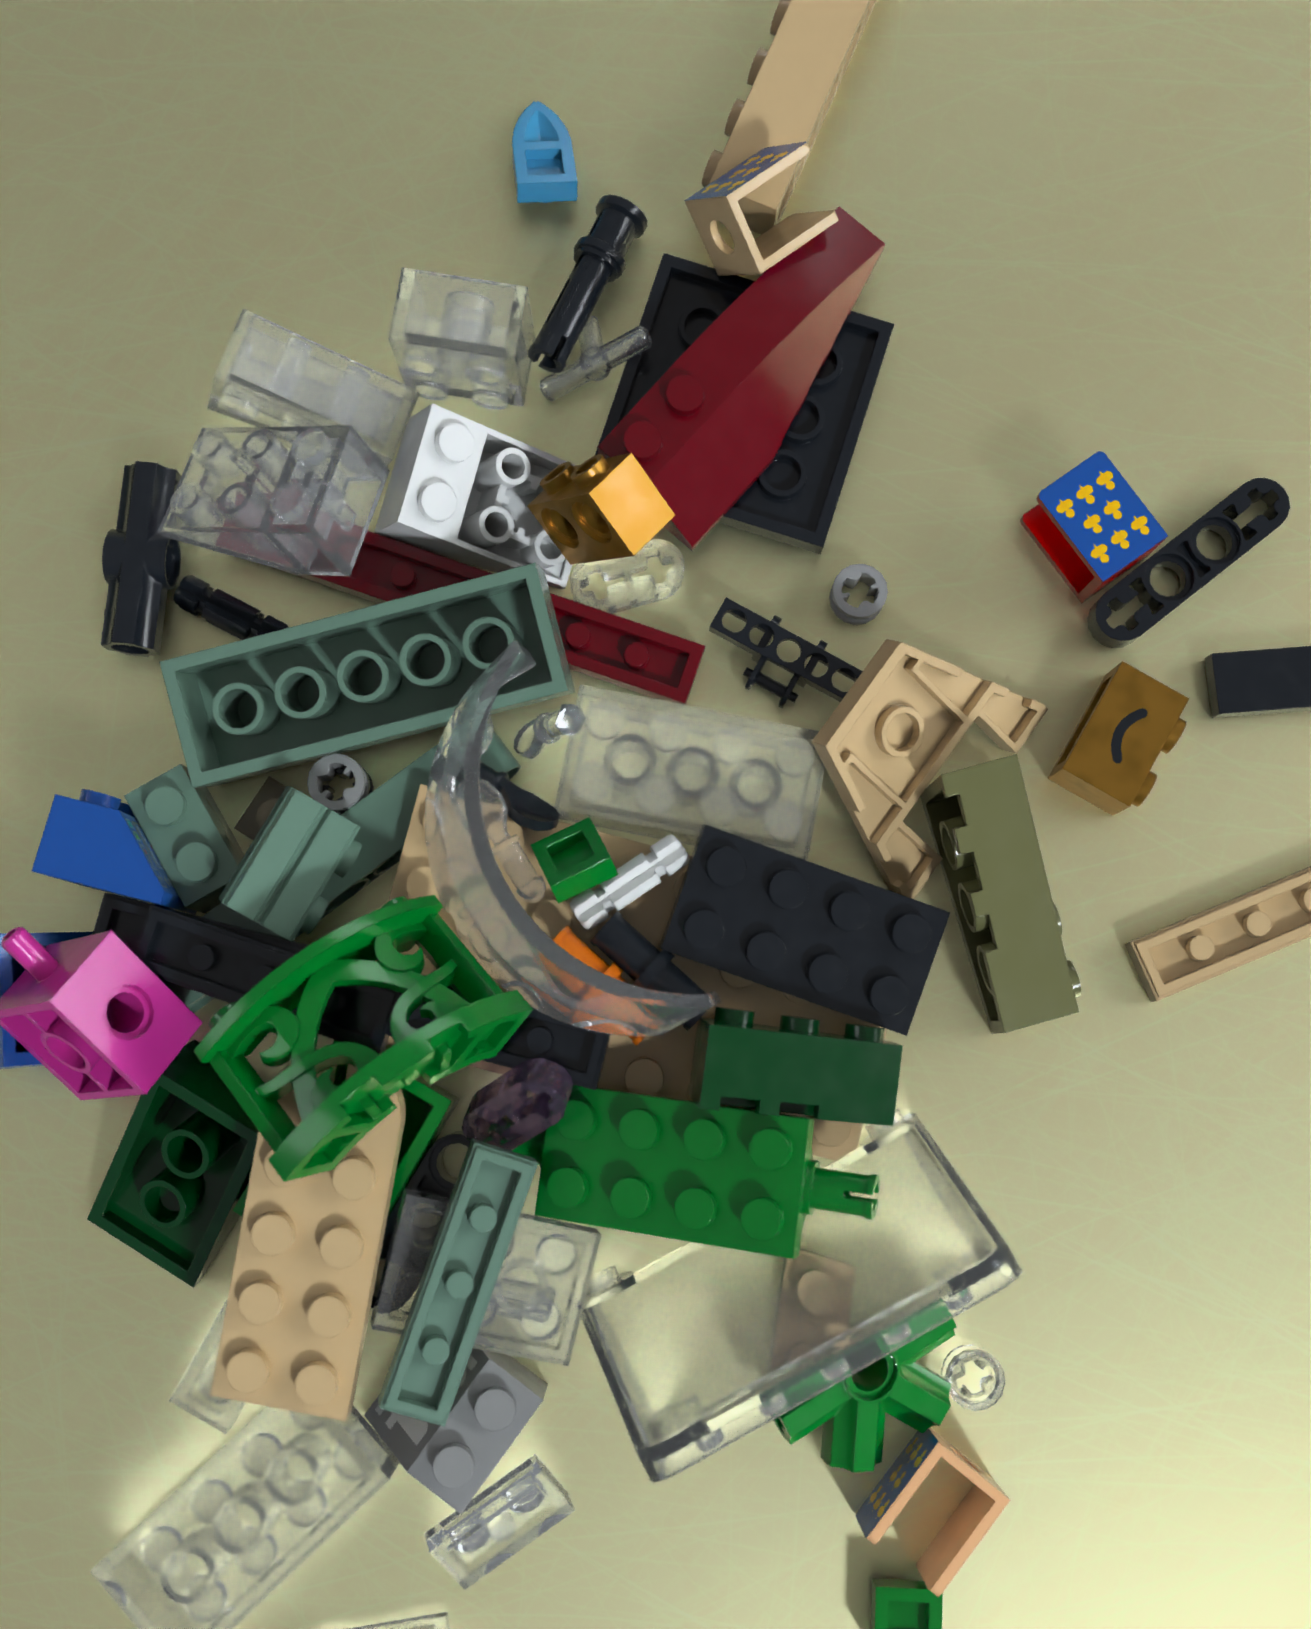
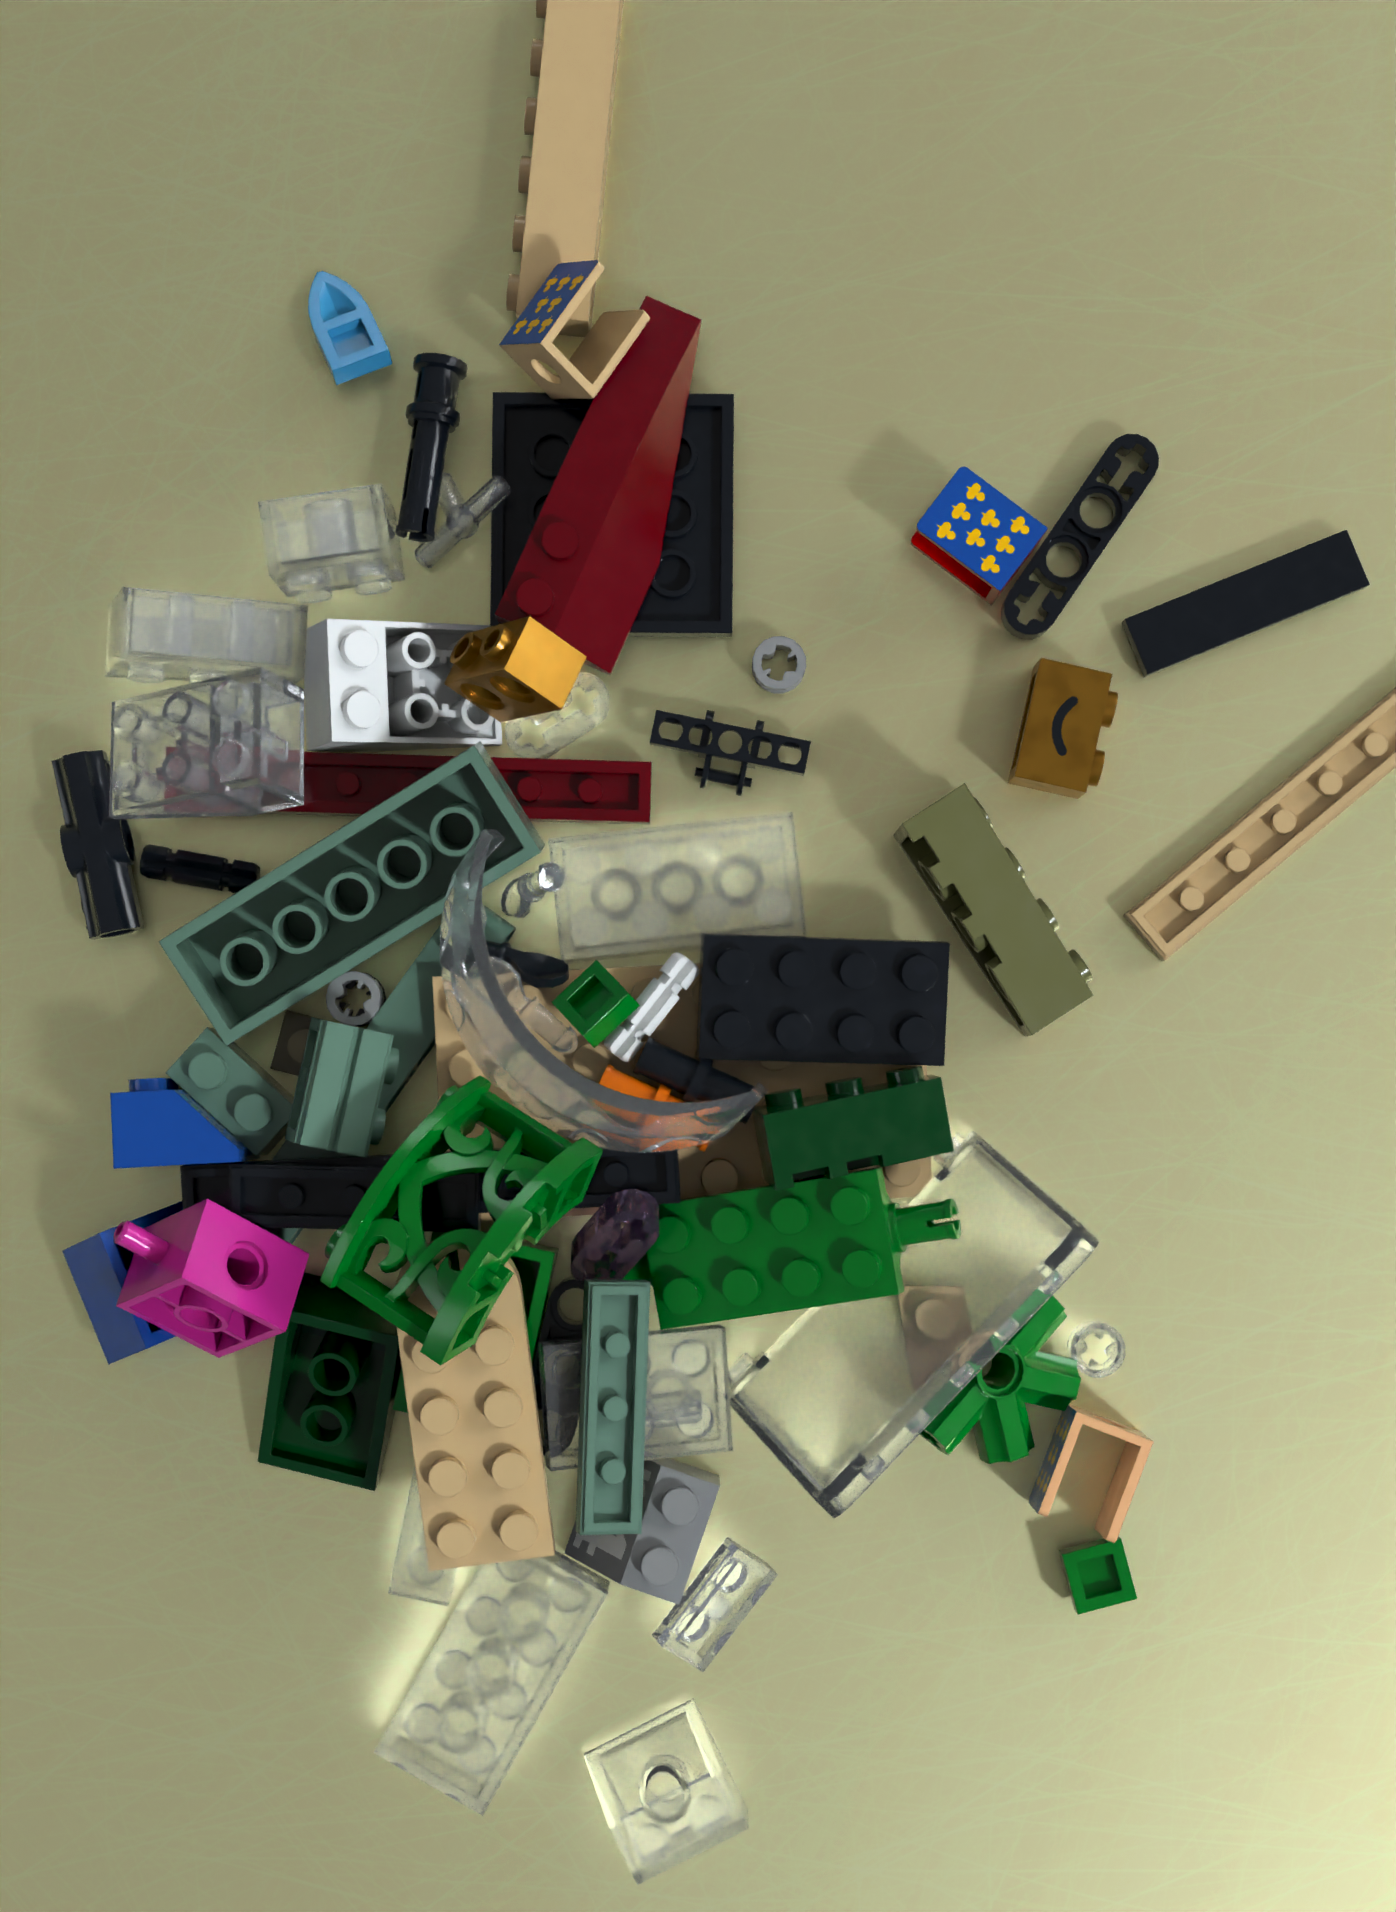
camera: 15 degrees left, 5 degrees up
tan wing [812,639,1048,899] -> none

